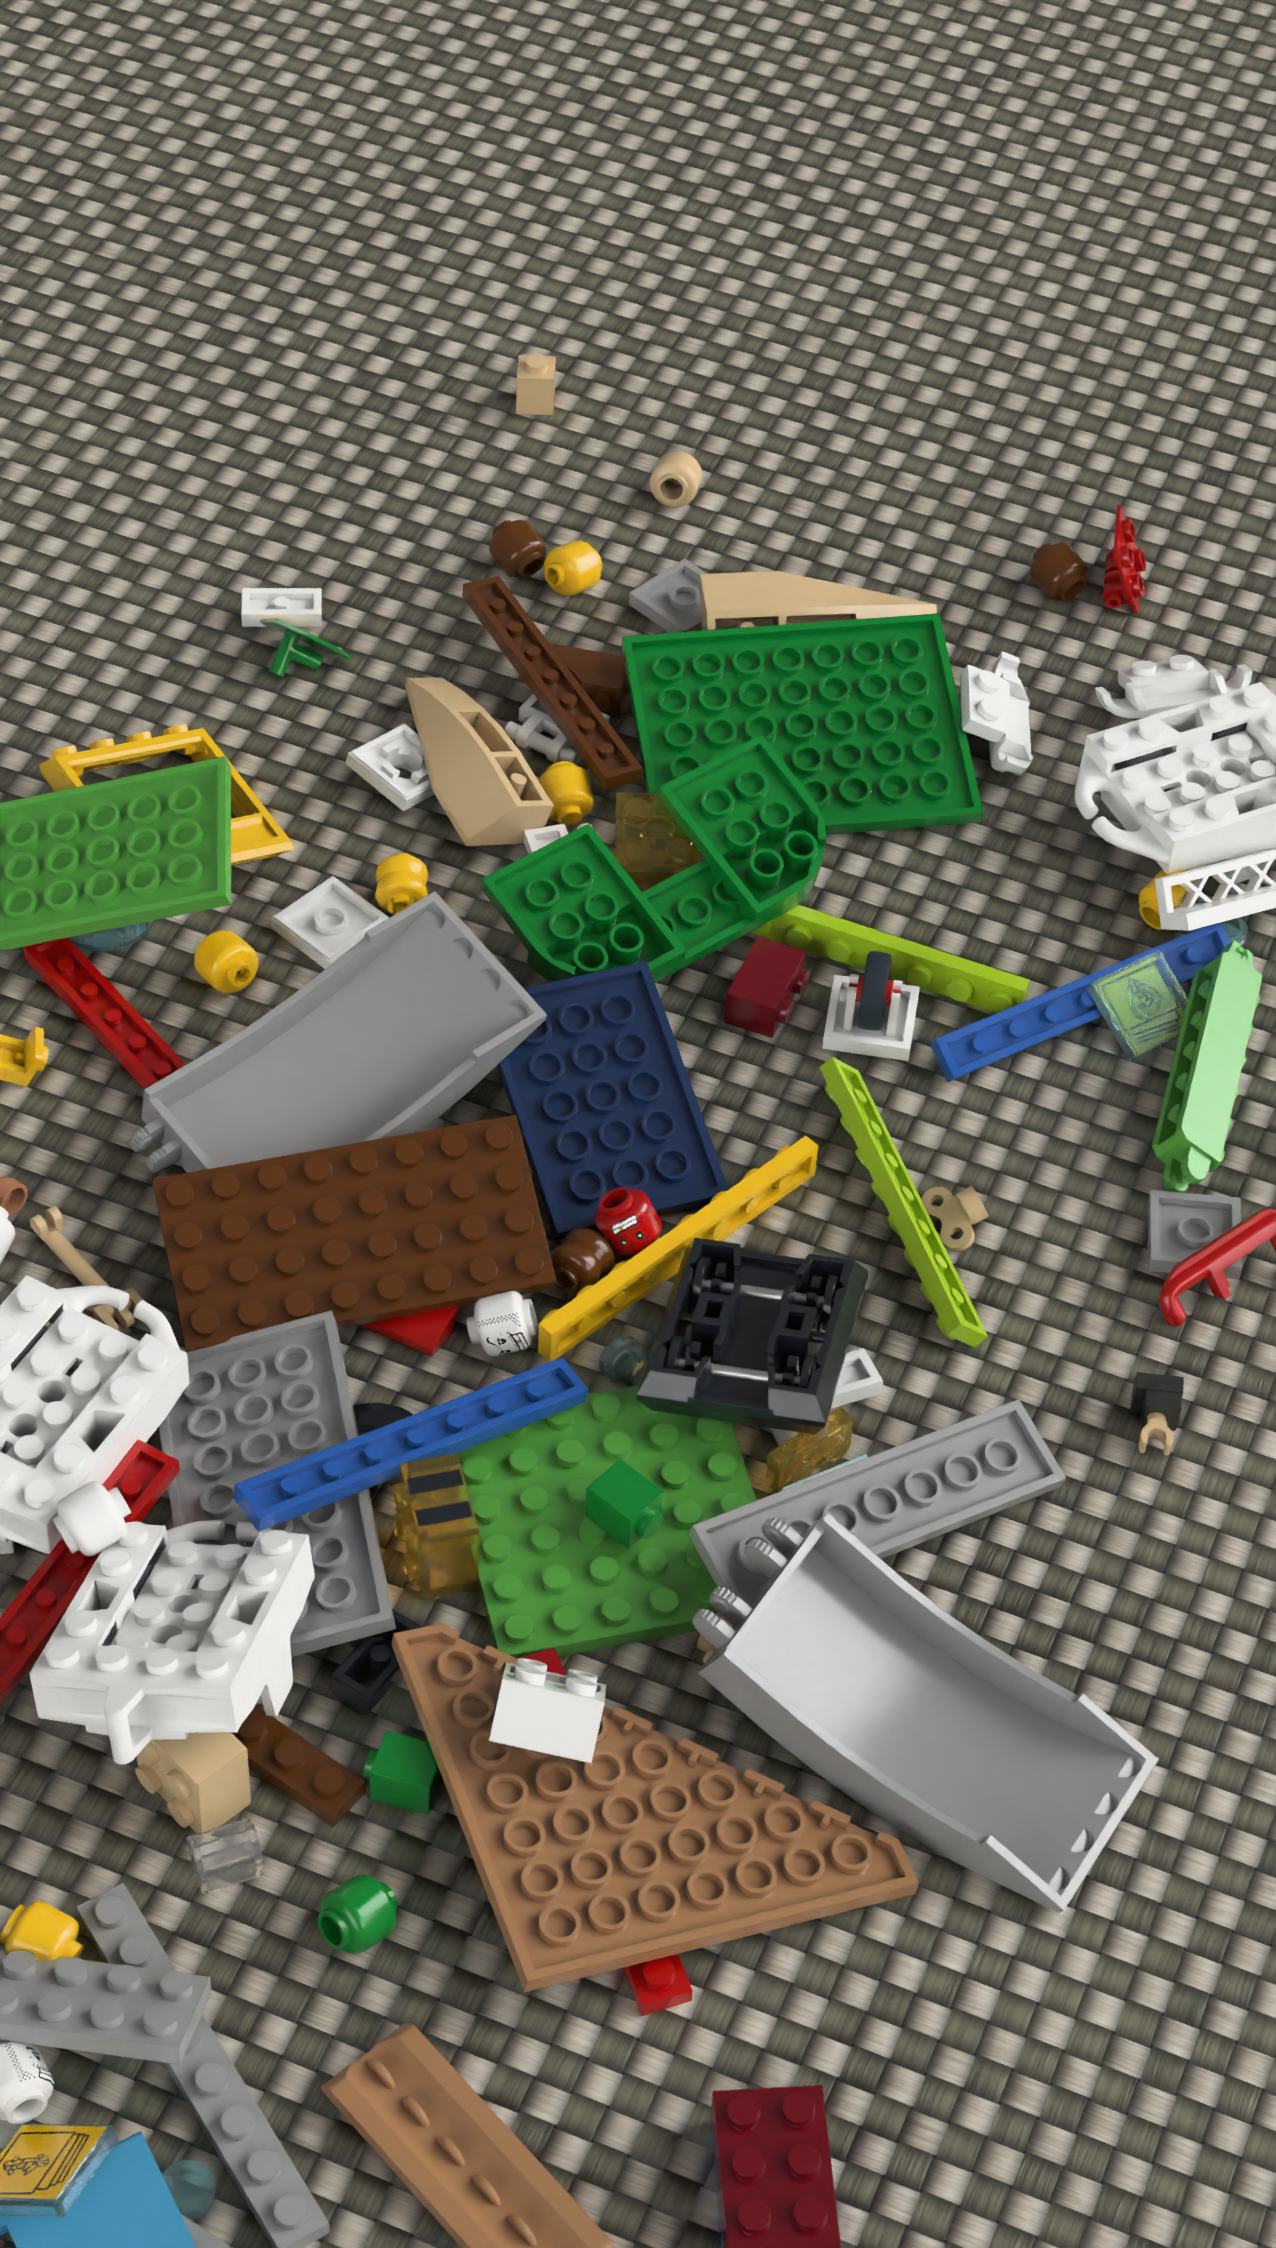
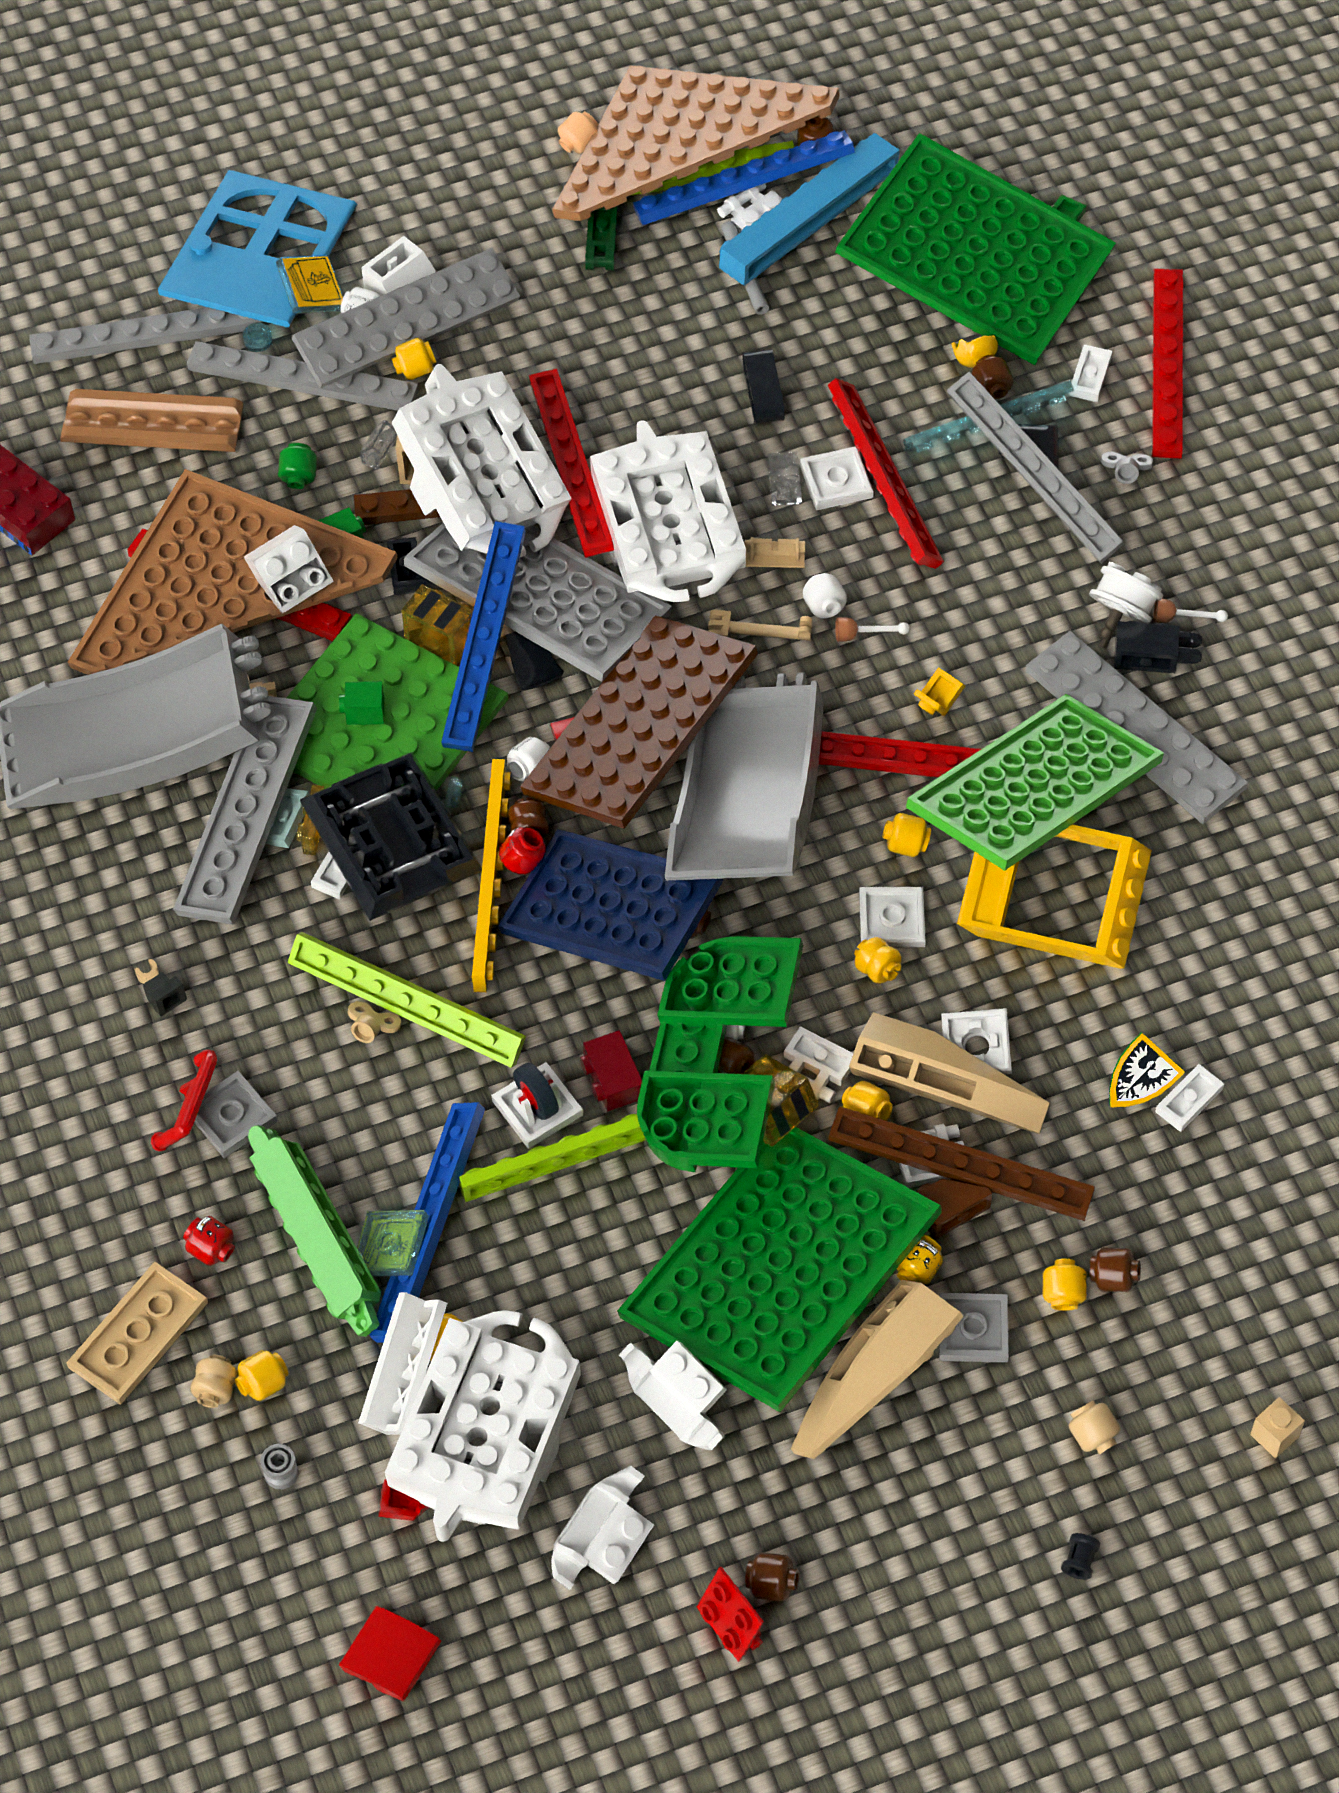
camera: 140 degrees right, 10 degrees up
white head [52,1481,131,1557] -> none
none -> black bush [1061,1533,1101,1580]

